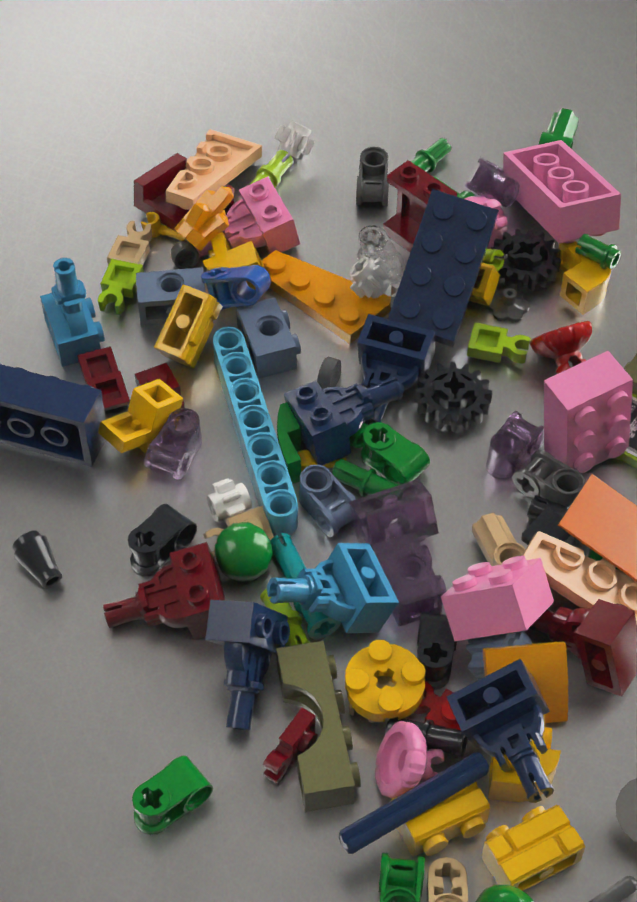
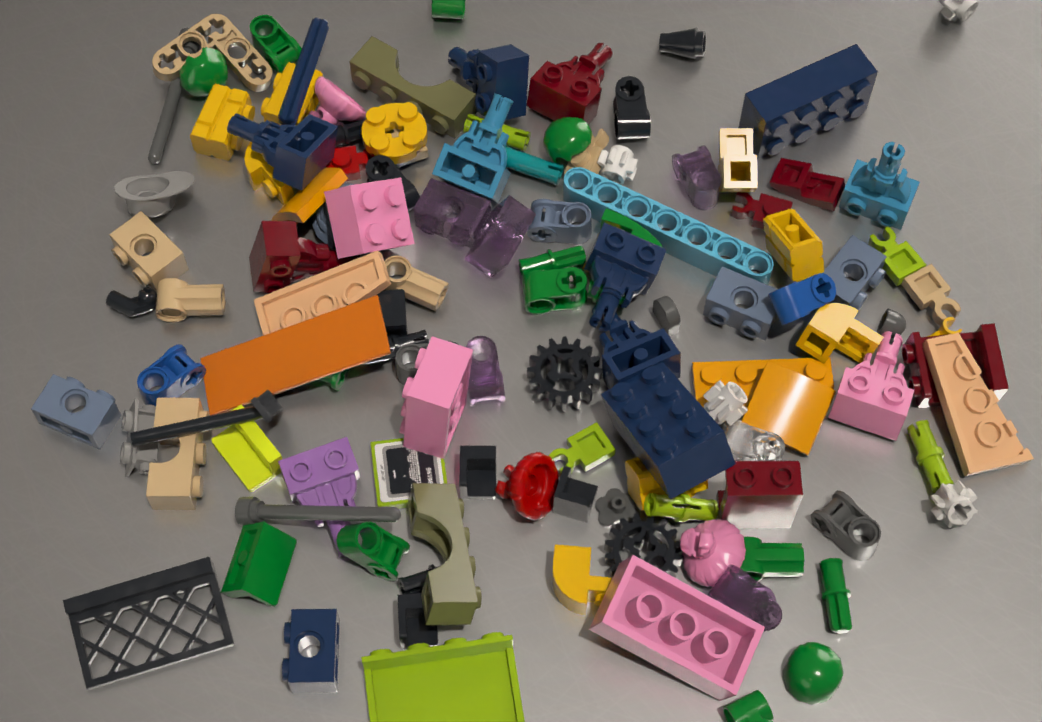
camera: 135 degrees right, 10 degrees up
light orange rock [174,186,234,251] -> none
dark red plate [263,708,318,784] -> none
green pin [575,234,621,269] -> none
none -> black panel [553,466,598,523]
none -> light orange slope [740,361,836,456]
none -> green hair [783,642,844,705]

